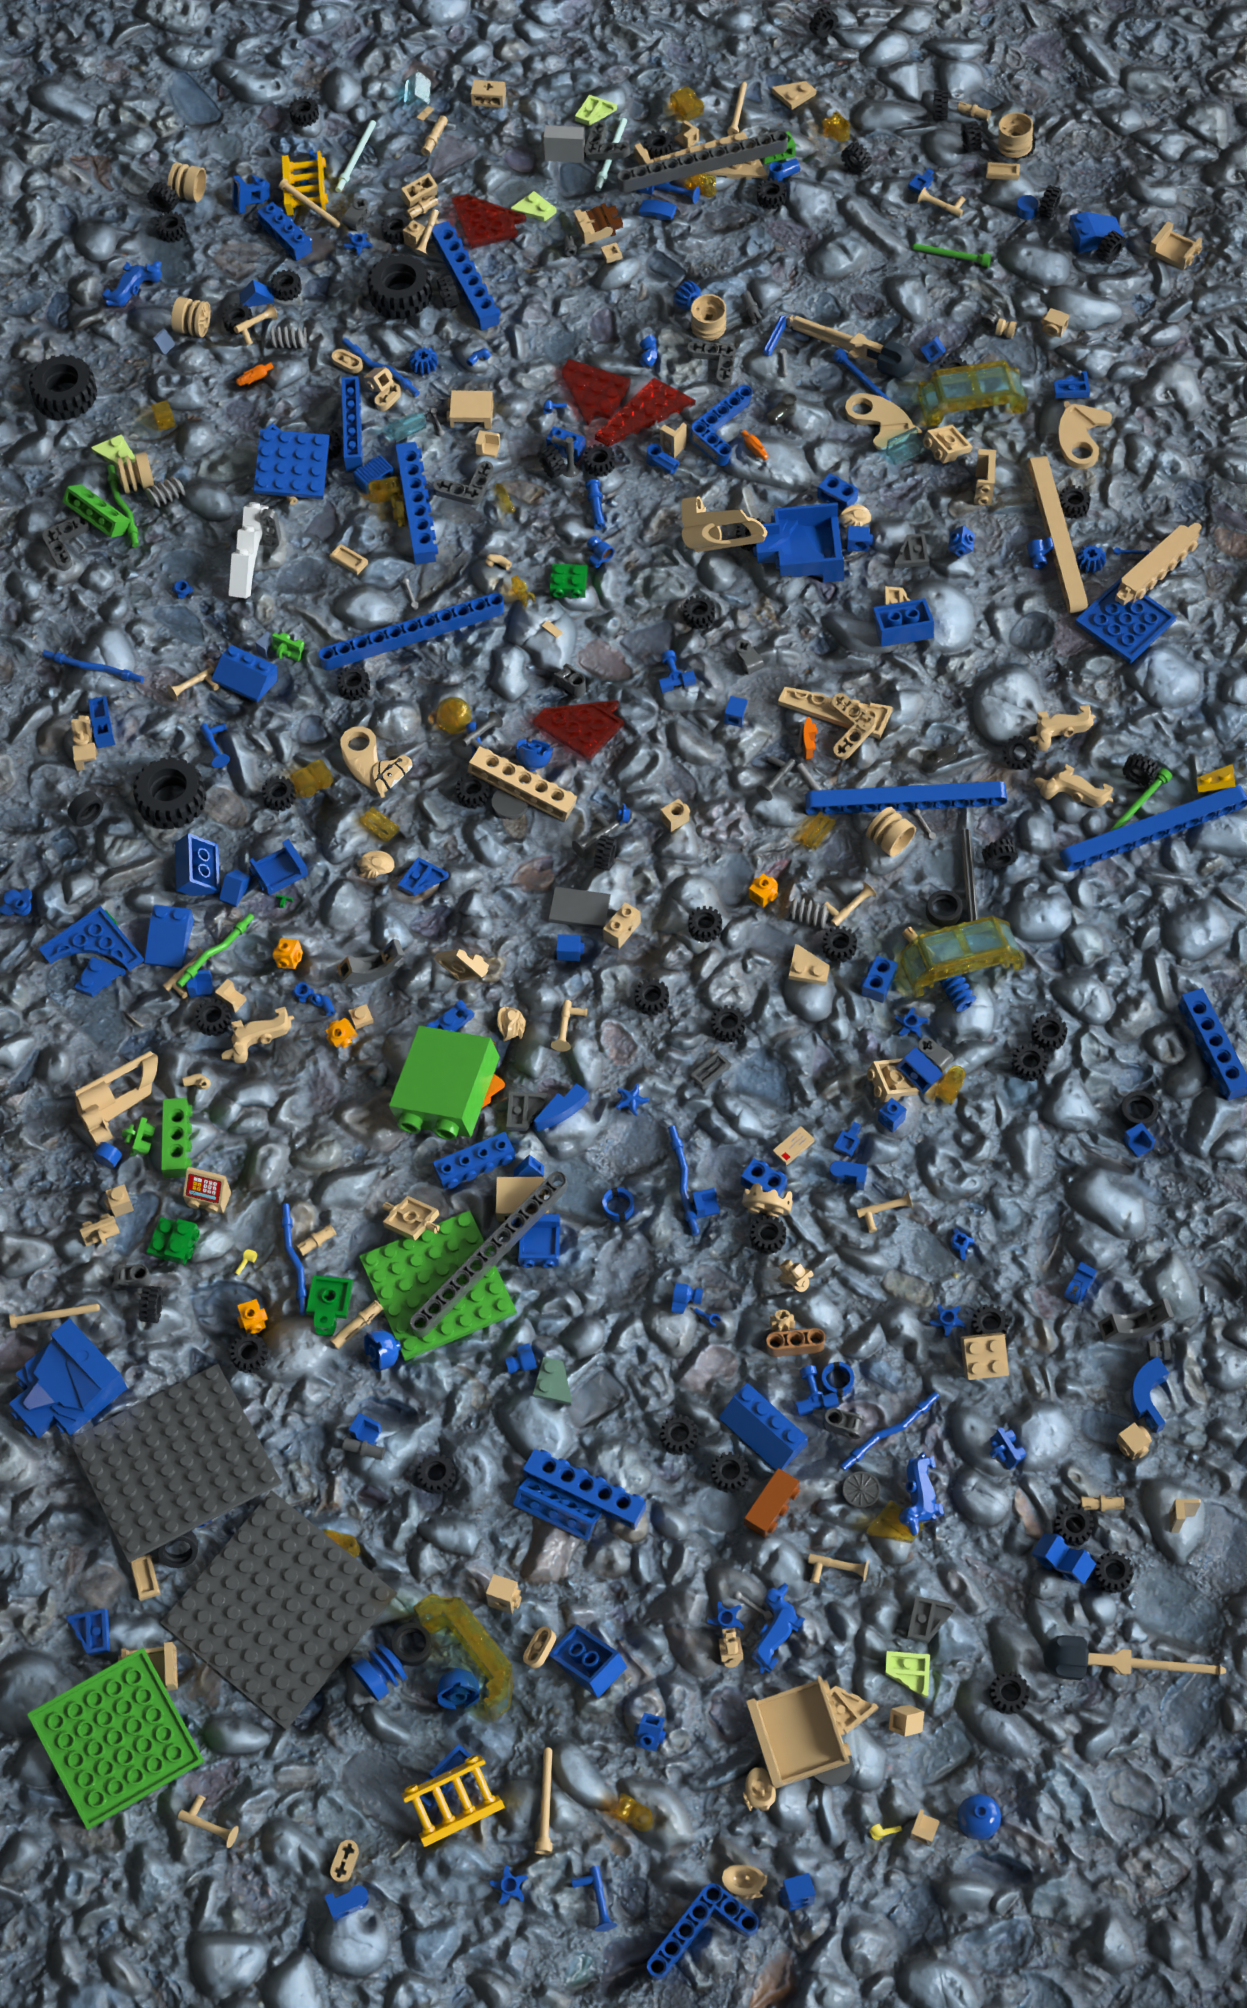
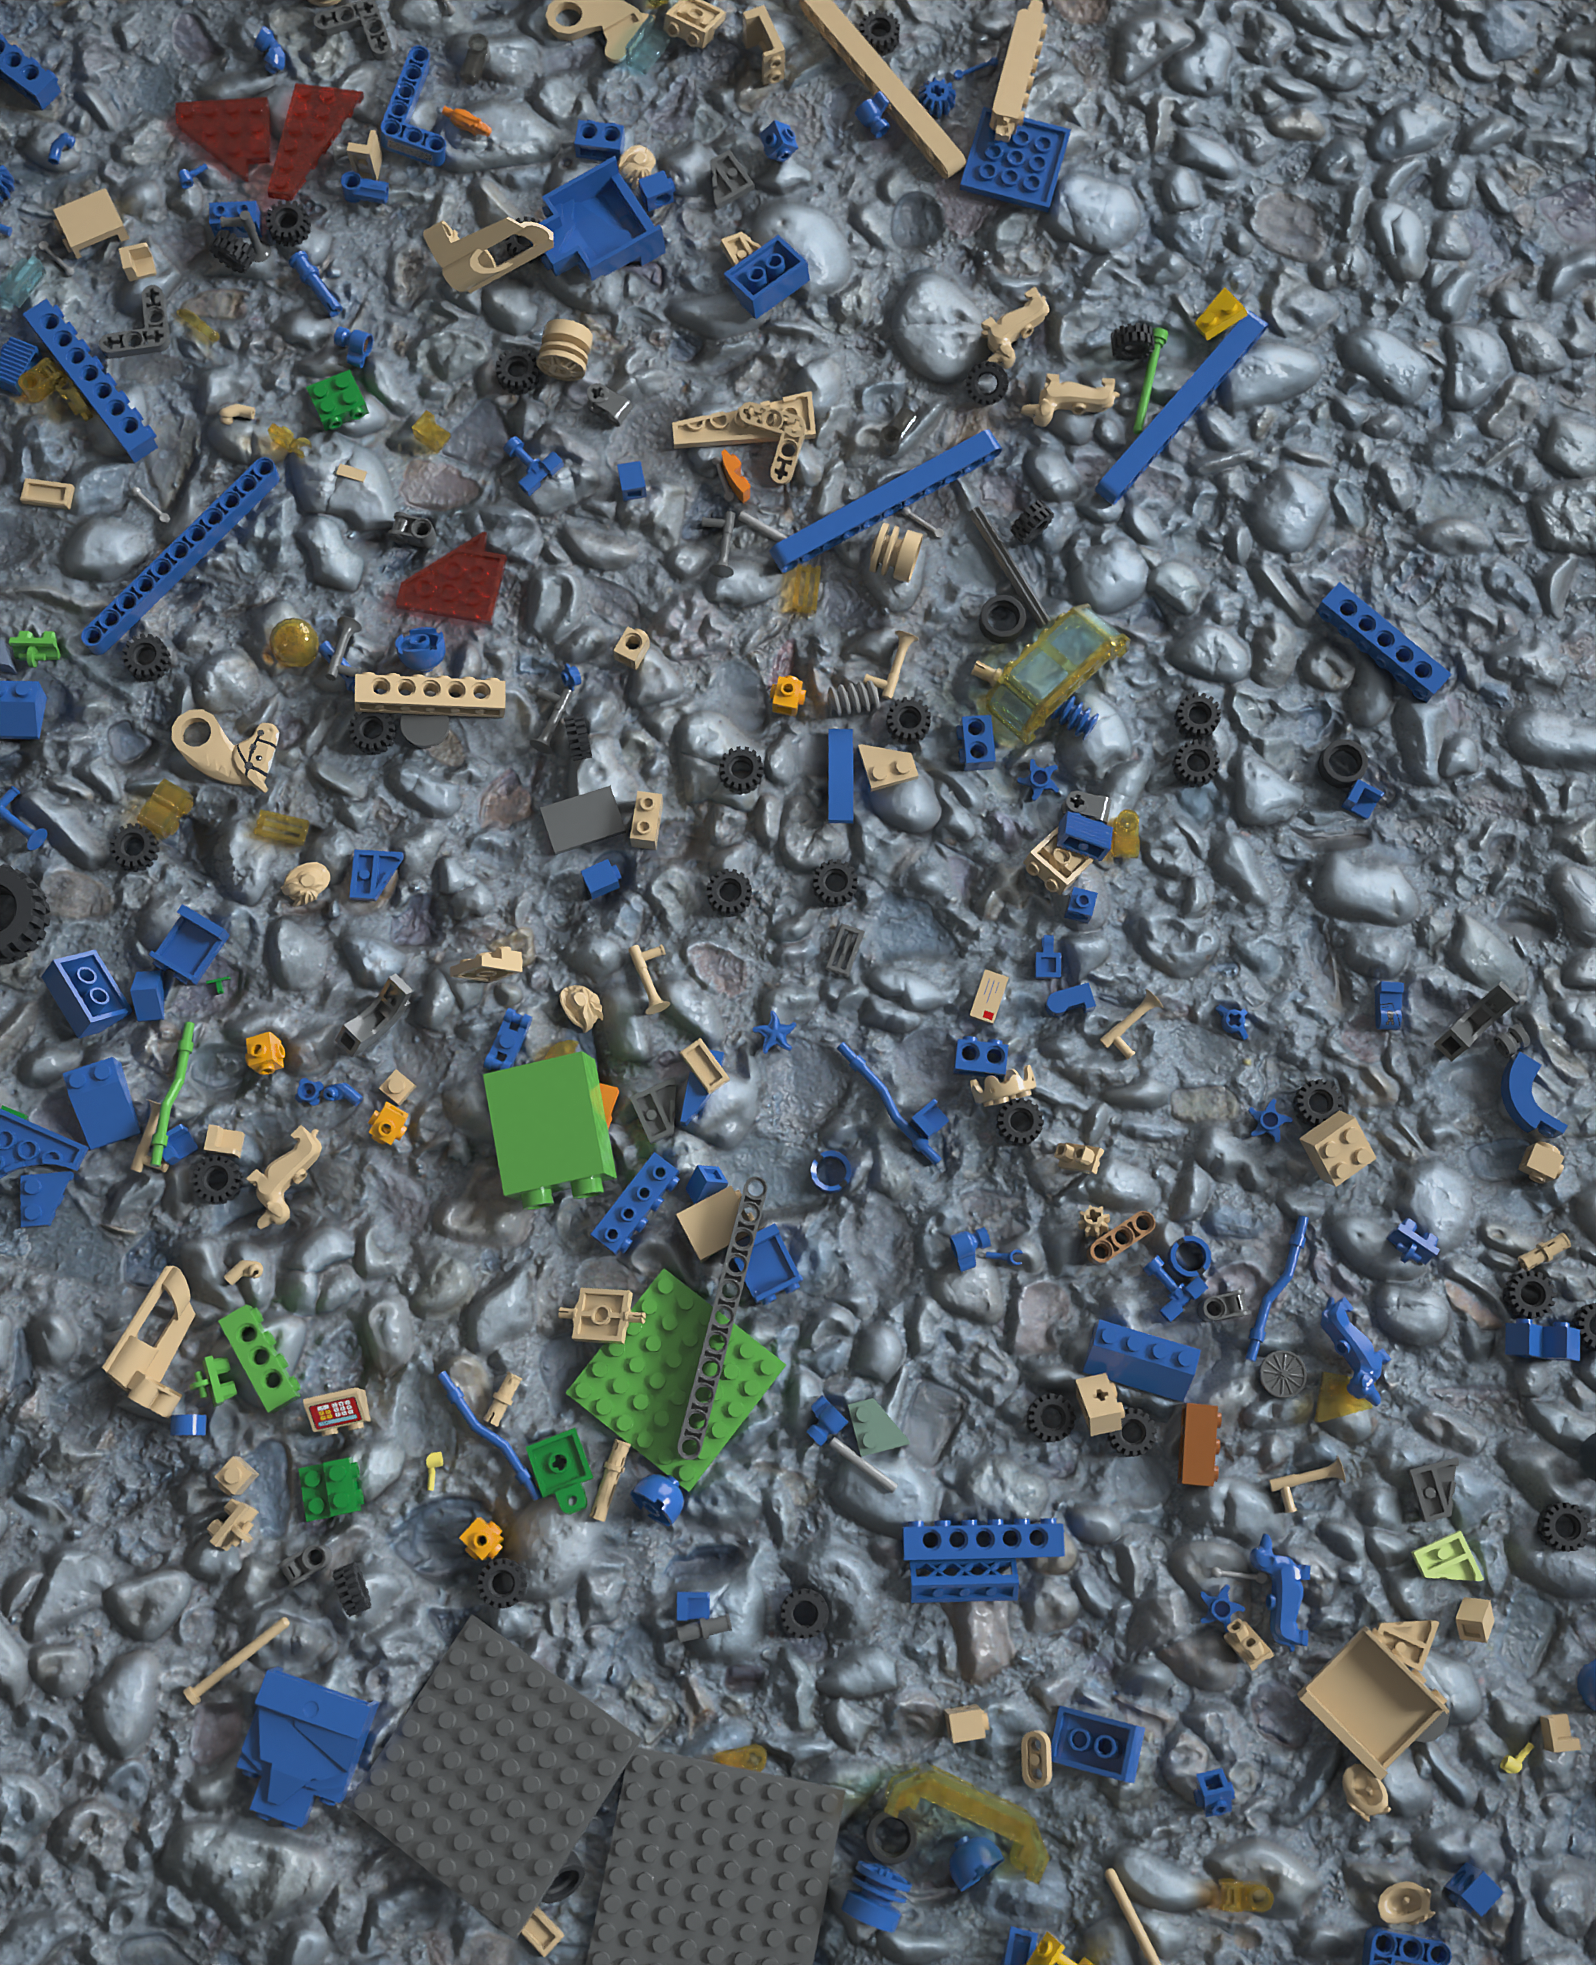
camera: 35 degrees left, 15 degrees up
none -> clear yellow panel [412,410,451,454]
none -> tan wheel [537,319,593,381]
none -> tan tile [679,1038,730,1095]
none -> blue slope [828,729,853,823]
none -> light grey bar [828,1437,898,1493]
none -> tan brick [1075,1373,1125,1436]

